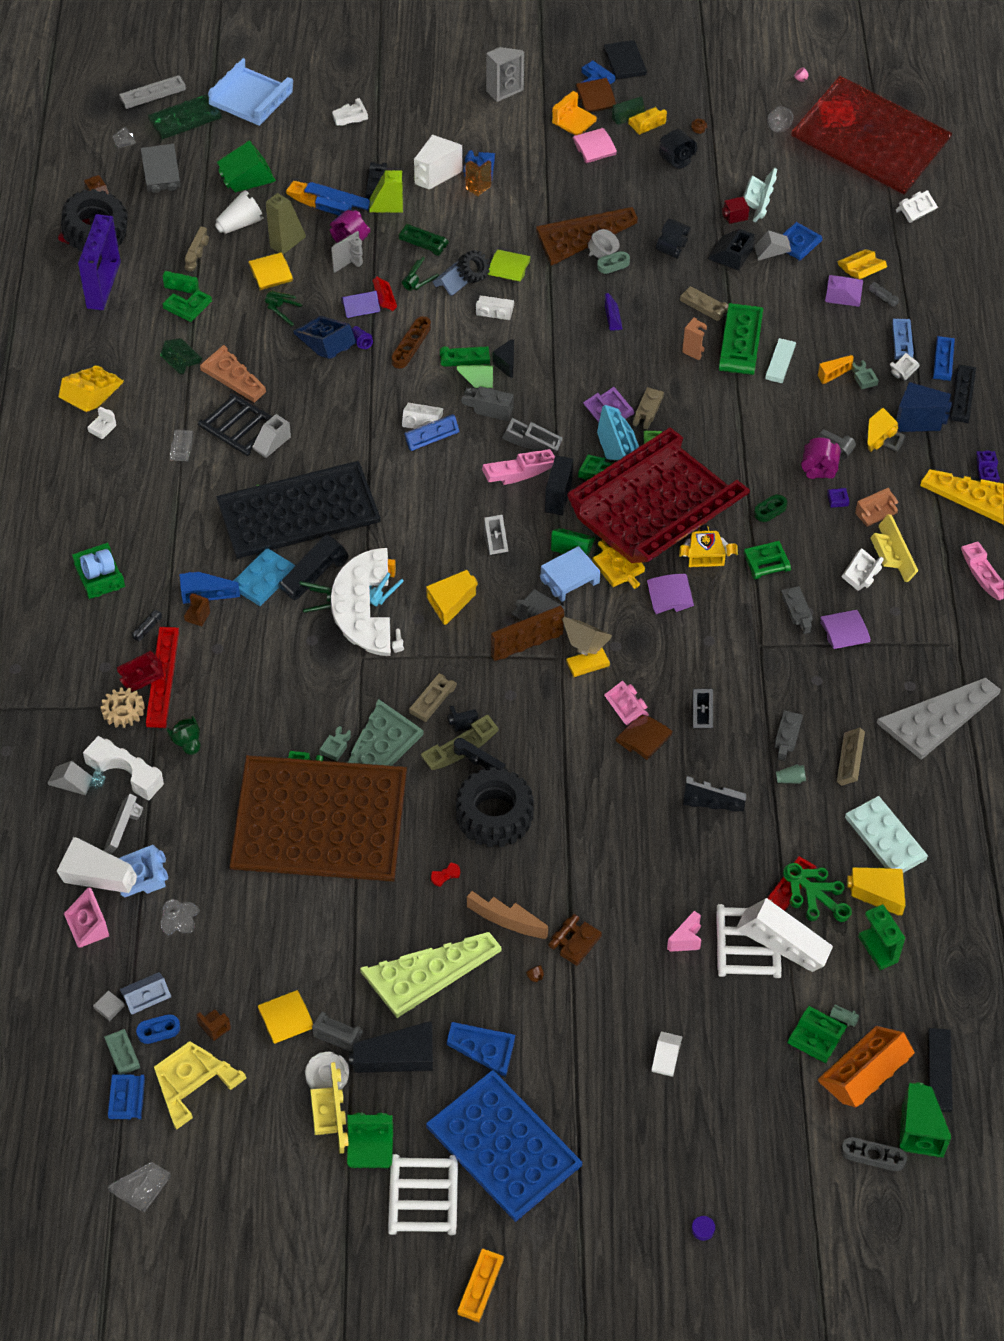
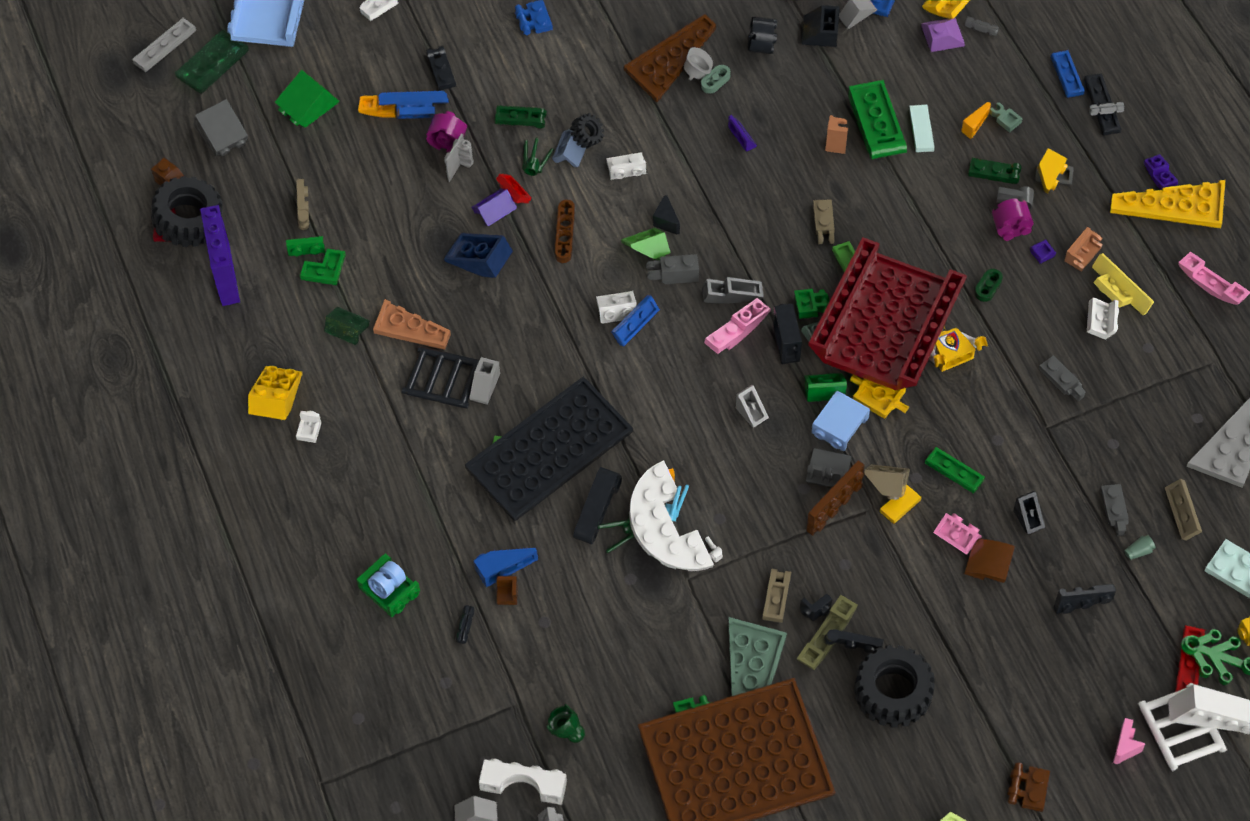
camera: 20 degrees left, 5 degrees up
clear light blue plate [90,770,106,789] -> none
tan gear [101,688,145,728] -> none
clear slope [112,127,136,148] -> none
dark red hinge [117,651,164,693] -> none
red plate [146,627,179,728] -> none
clear slope [170,430,193,461] -> none
white cone [215,190,264,234] -> none
dark azure plate [233,549,296,606] -> none
yellow slope [249,253,293,290] -> none
dark green plant [265,290,302,326] -> none
olive slope [266,193,306,254] -> none
sand green plate [319,726,351,761] -> none
dark purple cone [352,326,373,349] -> none
lime slope [369,170,403,212] -> none
white slope [414,135,462,190] -> none
yellow slope [426,570,478,625] -> none
red piece [431,862,461,887] -> none
green plate [439,346,490,367] -> none
clear orange panel [465,160,491,196] -> none
medium nougat slope [467,891,548,939] -> none
lime slope [488,250,530,282] -> none
medium lavender slope [583,387,635,422] -> none
medium azure wedge [597,405,639,462] -> none
medium lavender slope [647,574,694,614] -> none
dark tan plate [680,286,729,321] -> none
green plate [743,541,791,579] -> none
medium lavender slope [821,610,870,649] -> none
white bracket [889,353,920,381] -> none
medium blue plate [892,319,913,360] -> none
dark blue slope [896,382,952,432] -> none
none -> green tile [925,447,985,494]
none -> dark green plate [968,158,1022,184]
none -> axle [1089,102,1124,115]

